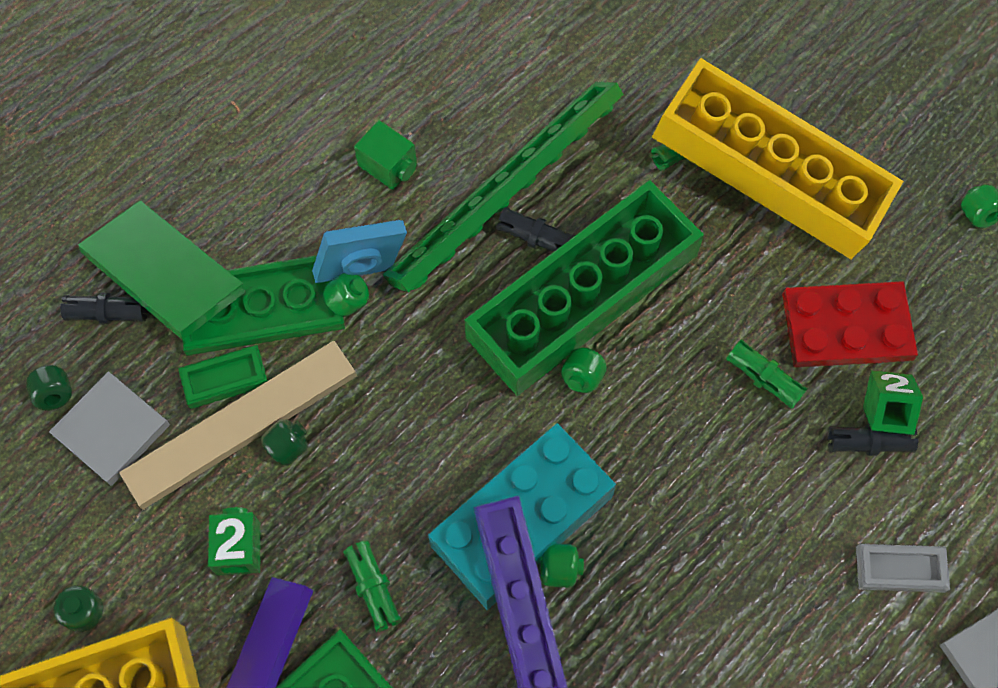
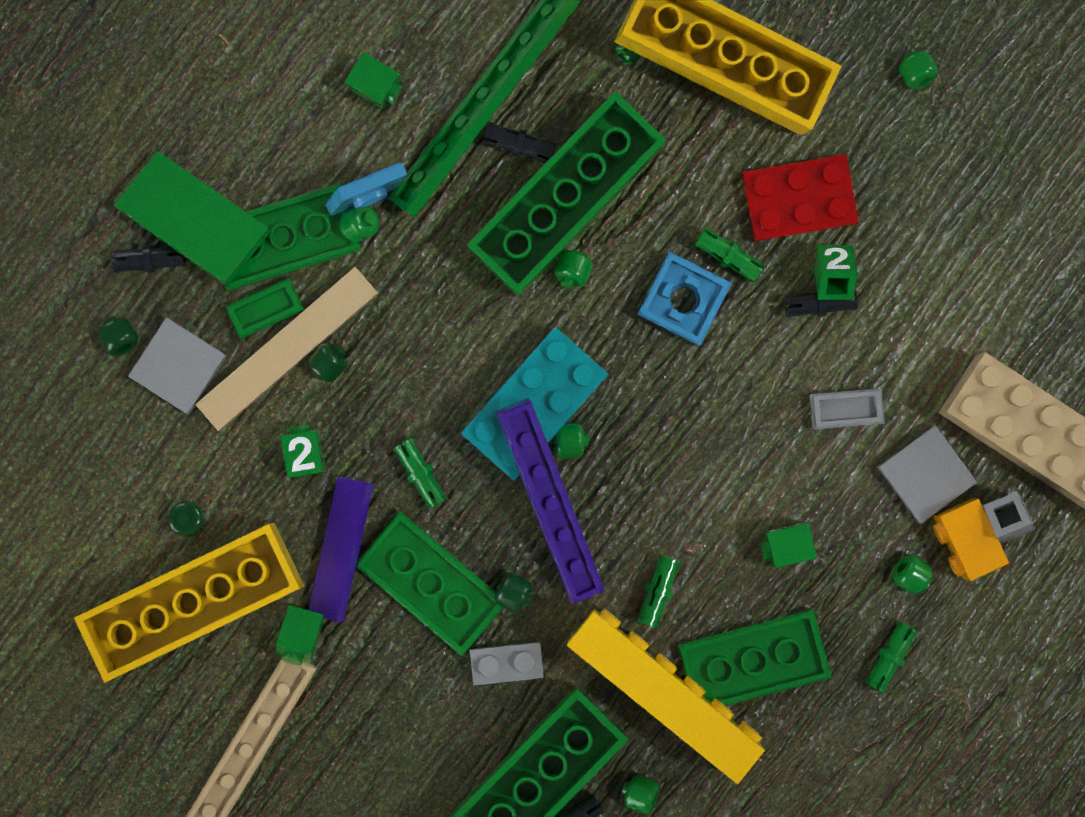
camera: 10 degrees left, 20 degrees up
none -> dark azure piece [637,251,732,346]

